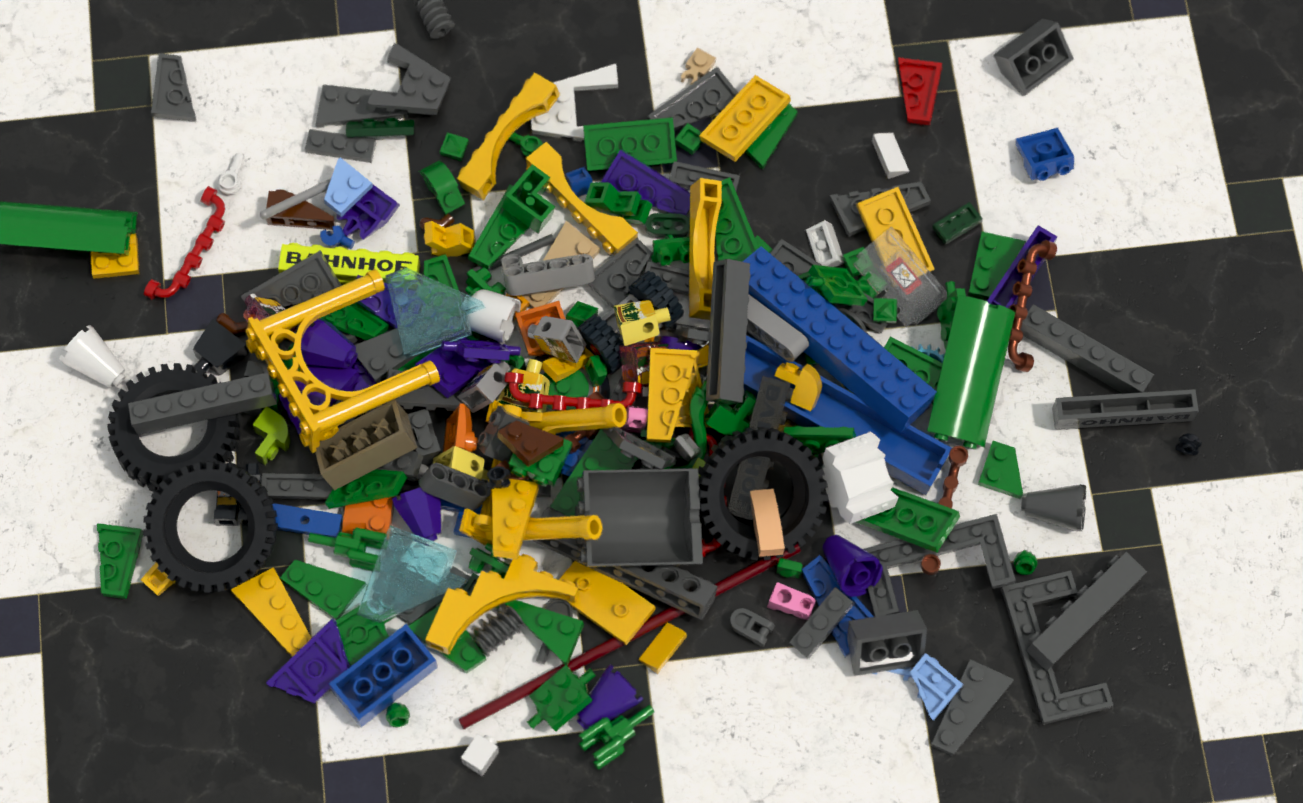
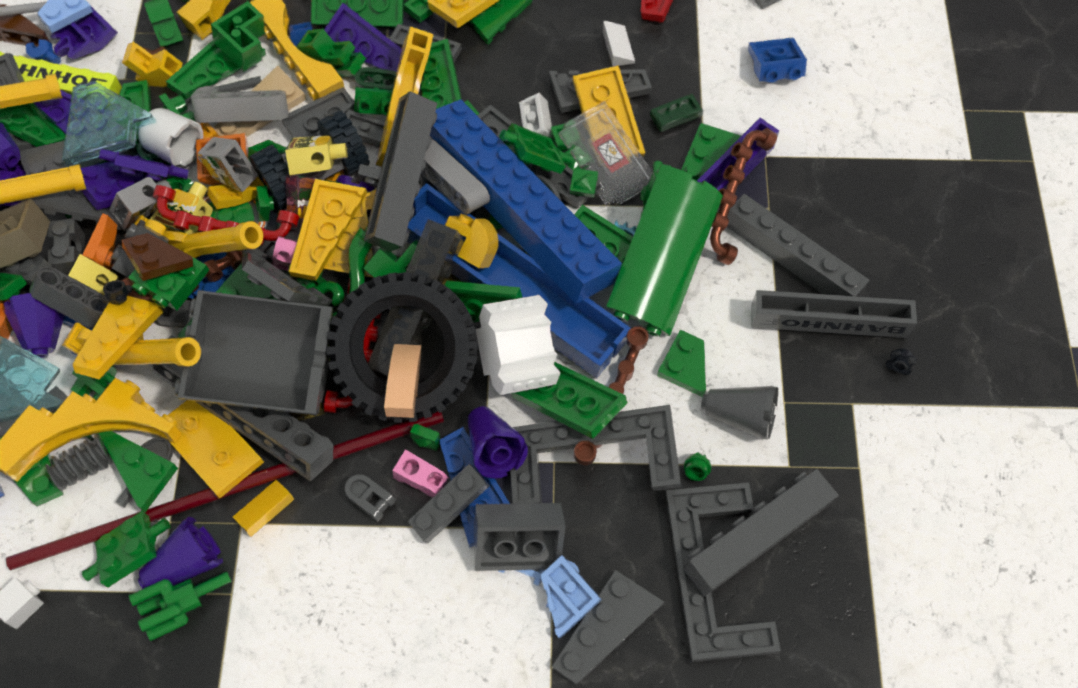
camera: 10 degrees right, 5 degrees down
light grey slope [673,434,701,462] -> none

